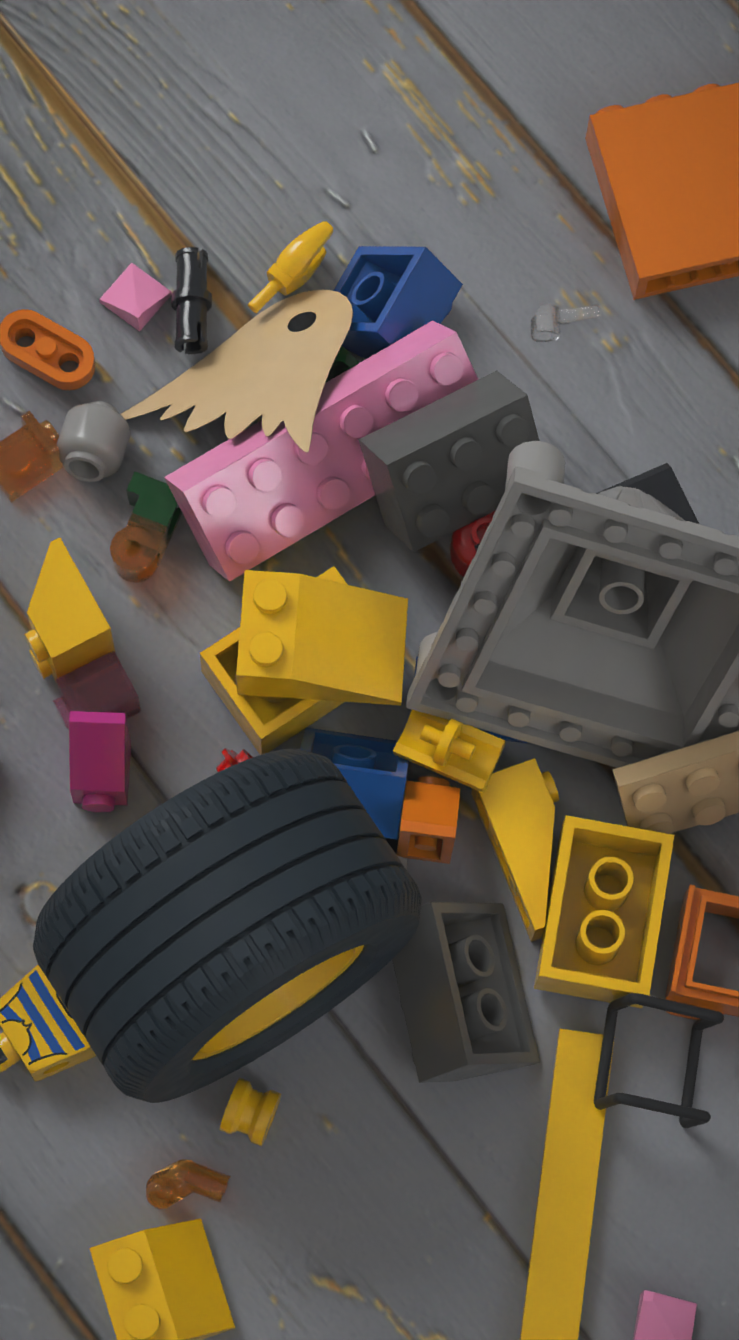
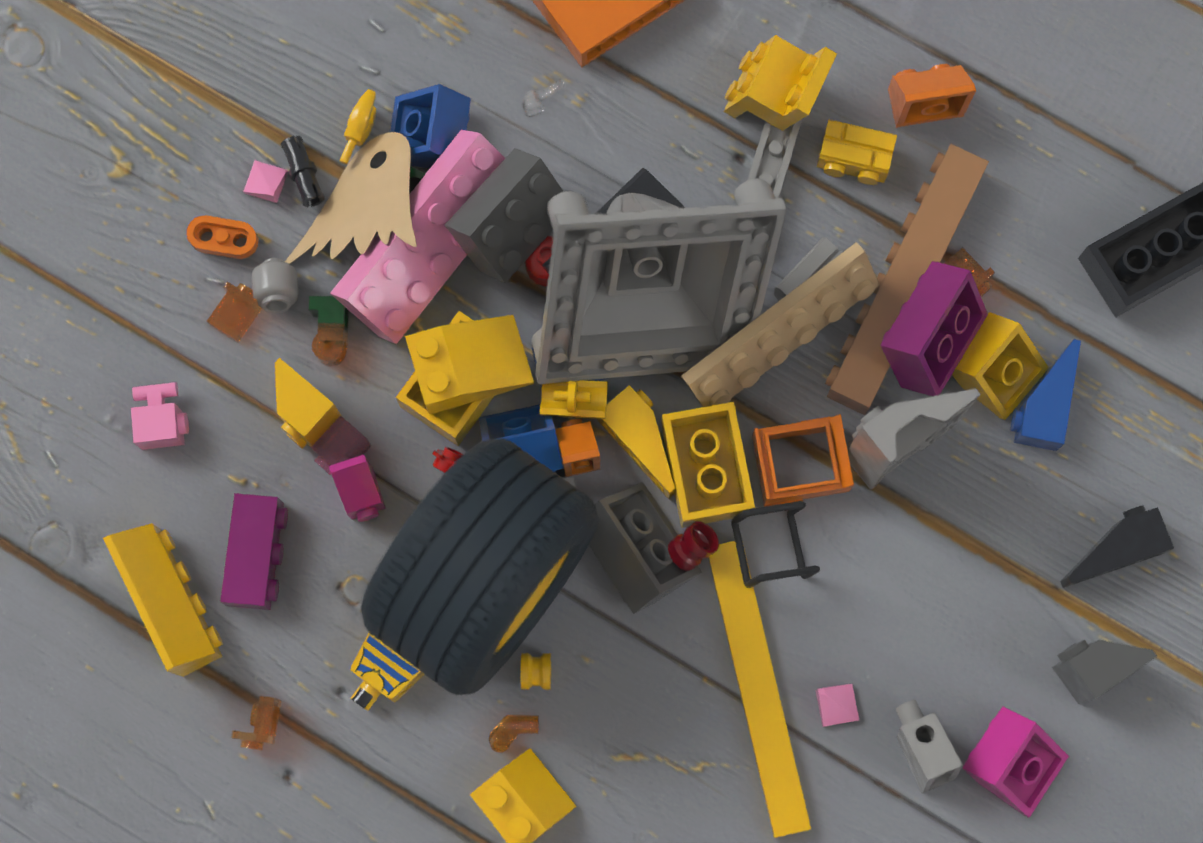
camera: 15 degrees left, 5 degrees up
none -> dark red wheel [668,521,719,571]

